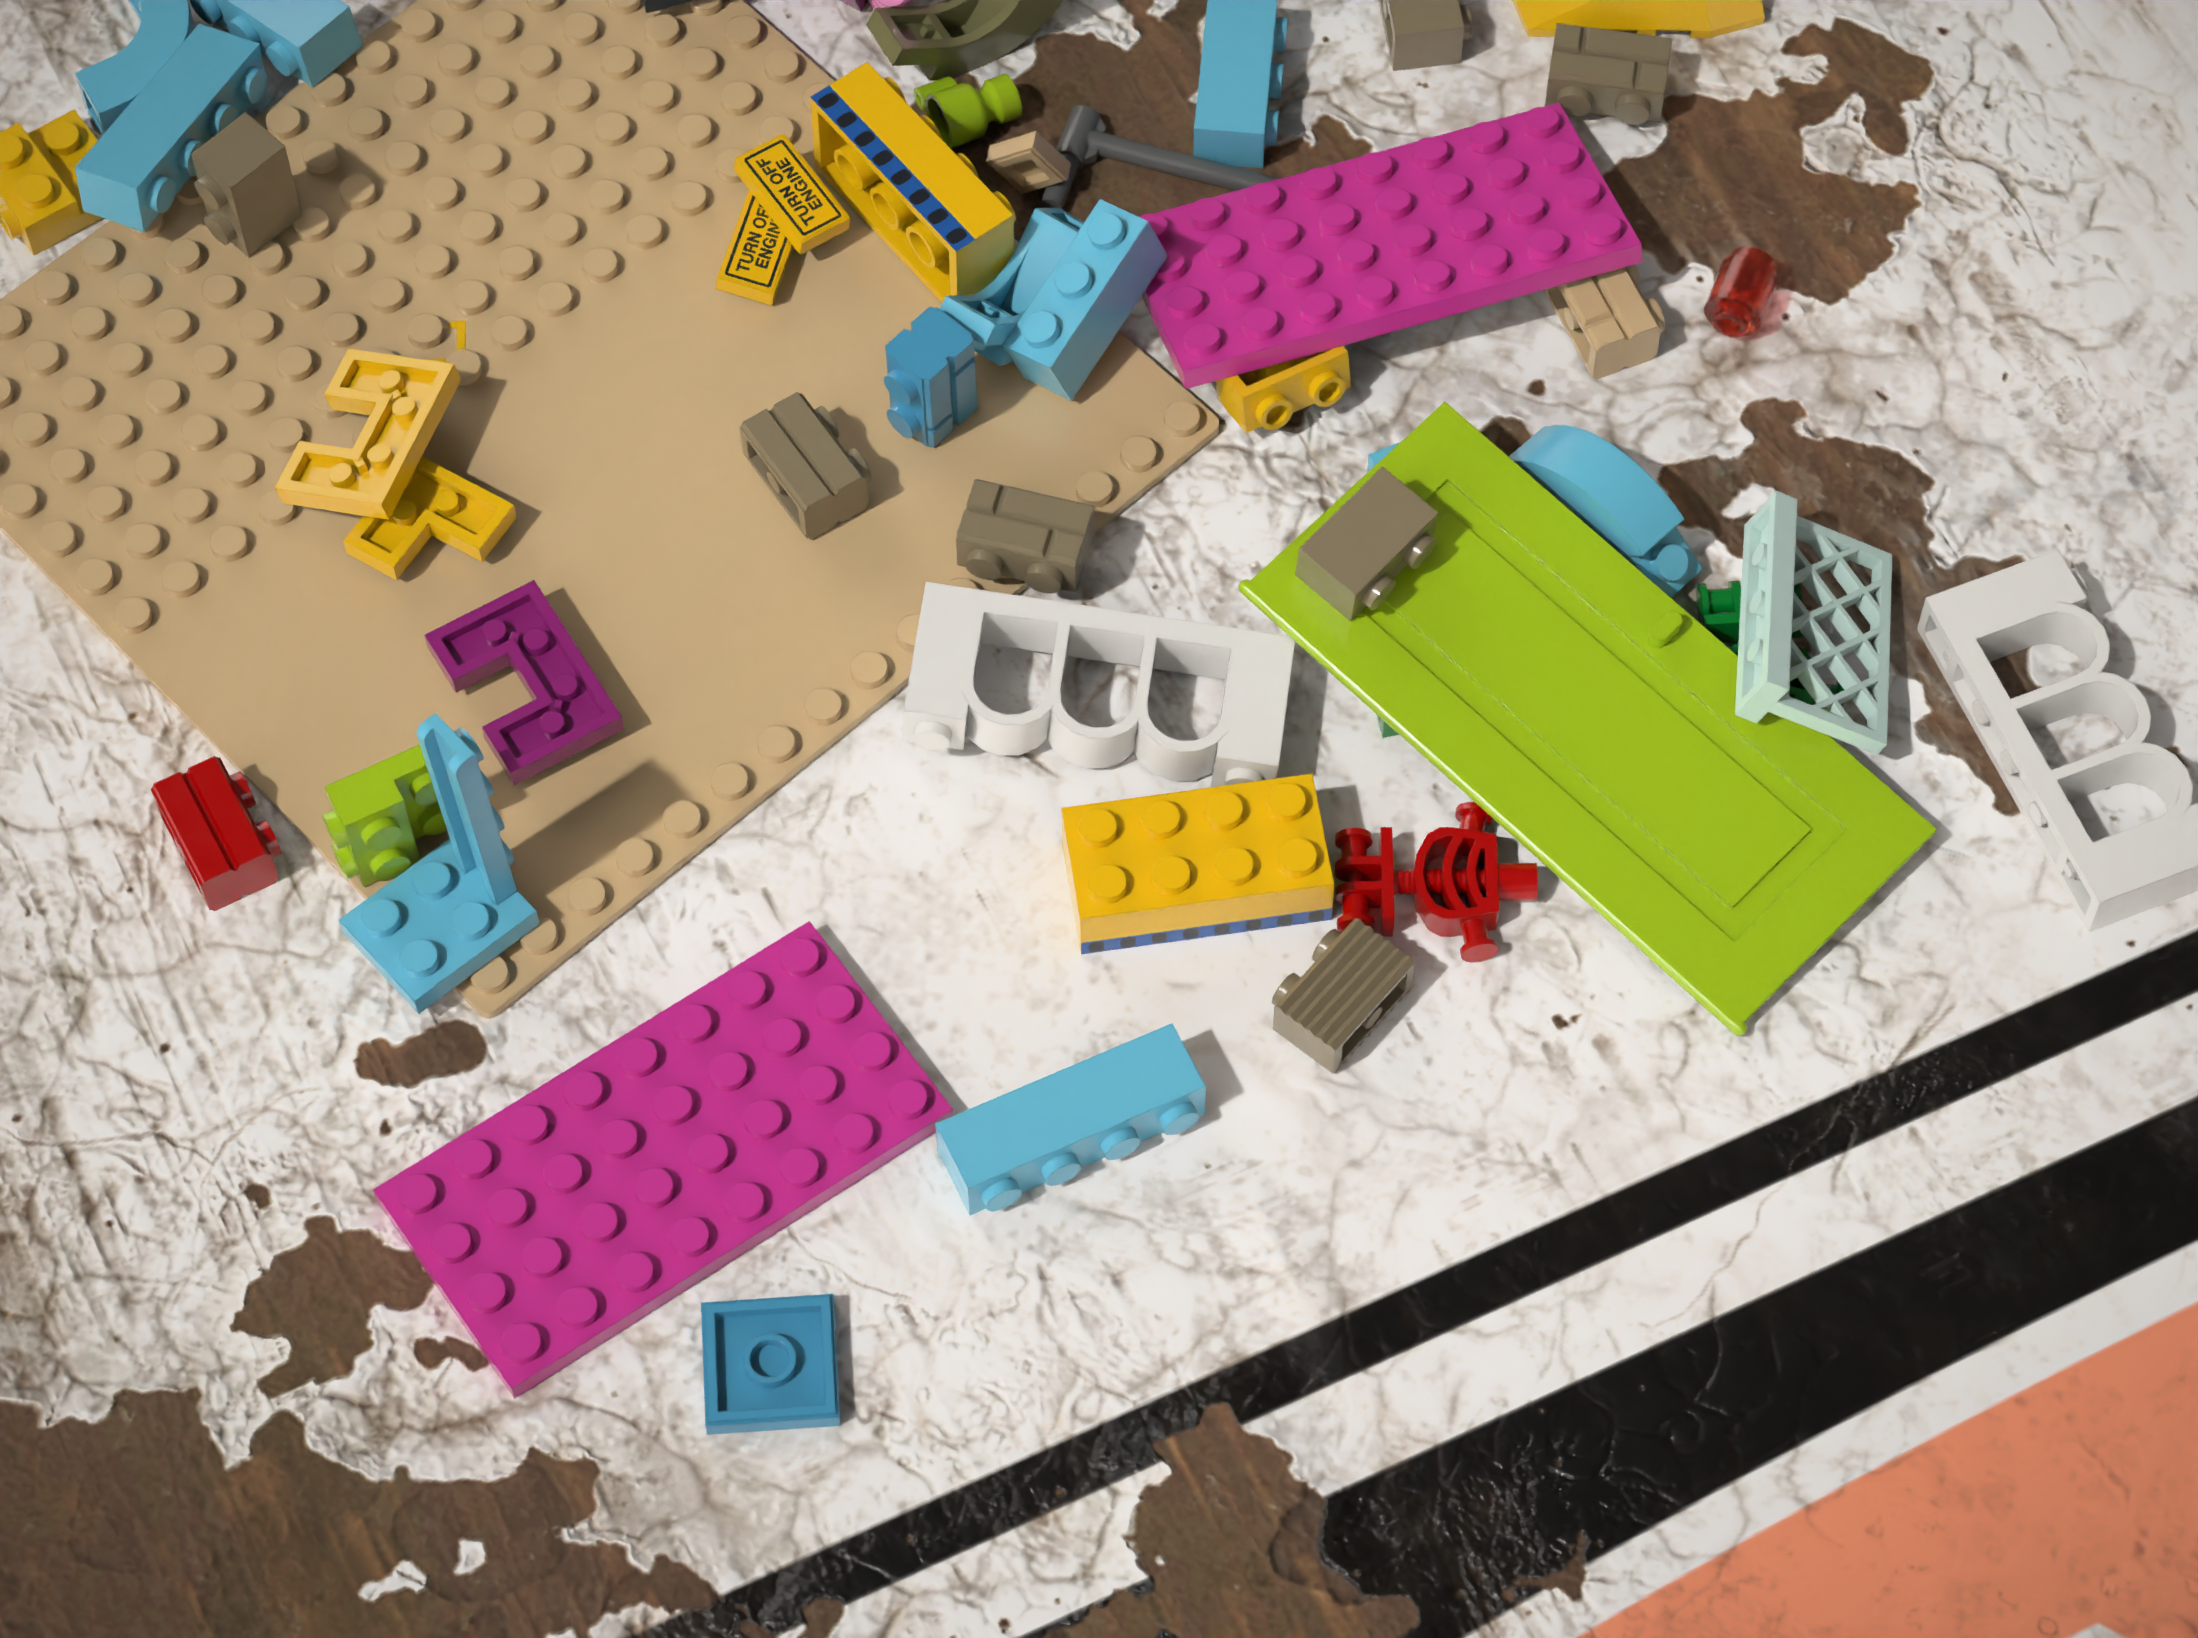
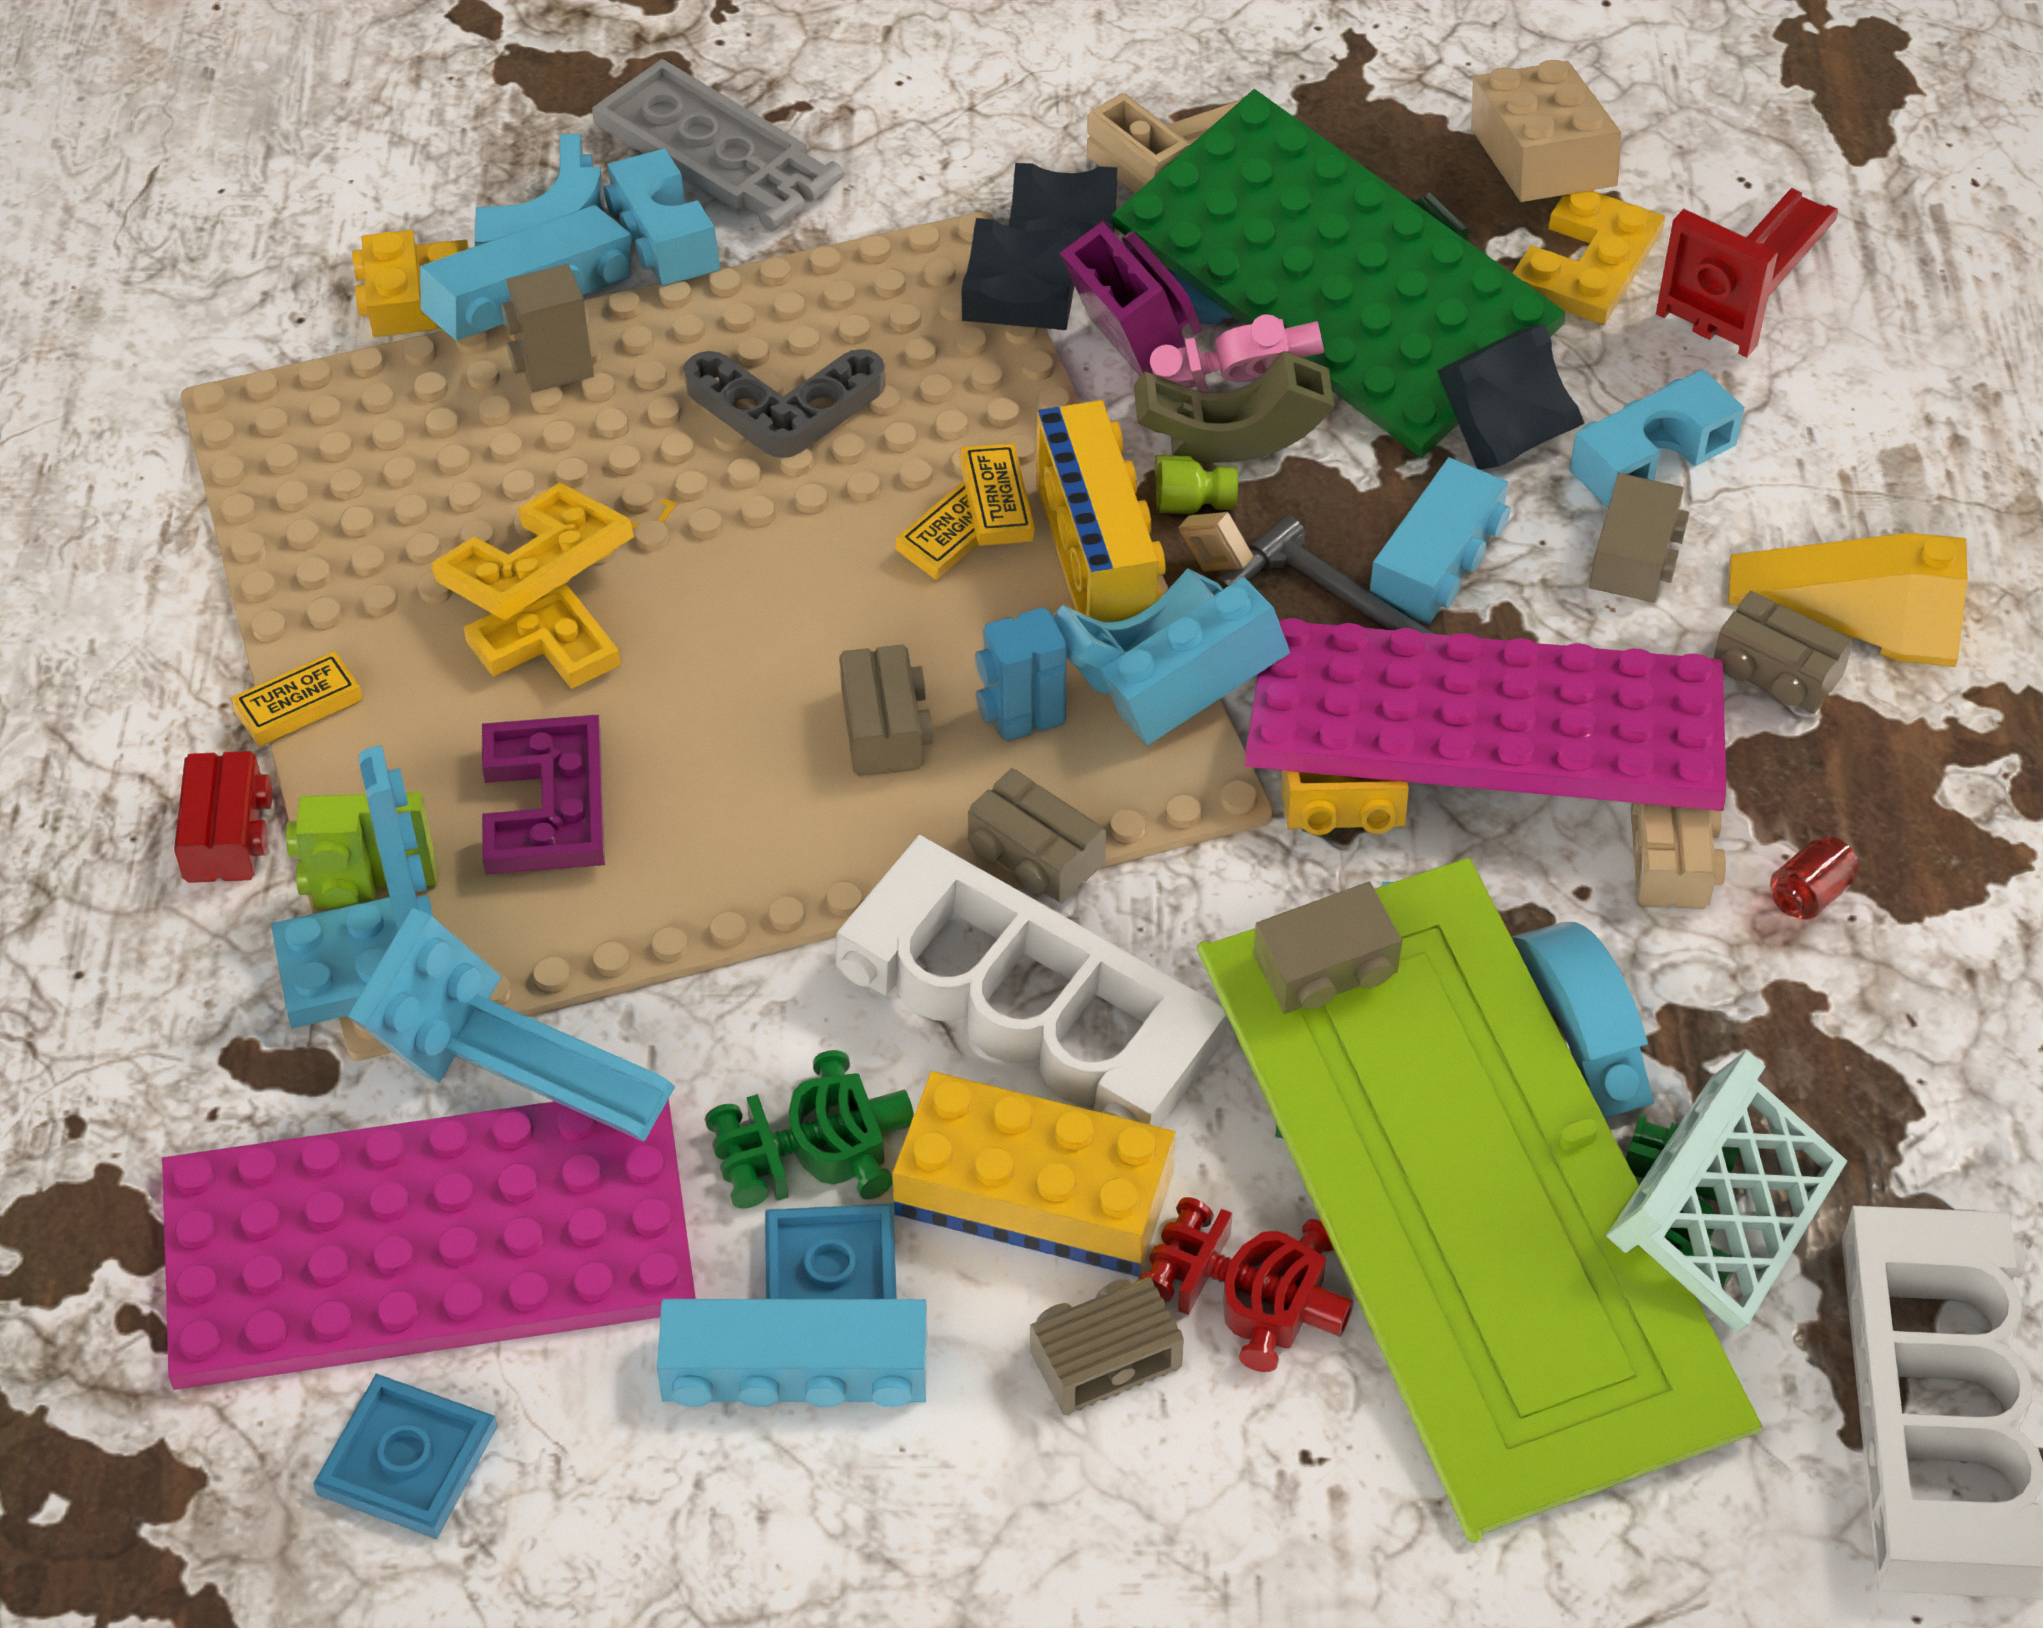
camera: 25 degrees right, 10 degrees down
none -> yellow tile [231,651,363,747]
none -> medium azure bracket [347,908,675,1142]
none -> dark grey beam [684,349,885,458]
none -> green piece [705,1050,914,1209]
none -> dark azure tile [765,1204,897,1299]

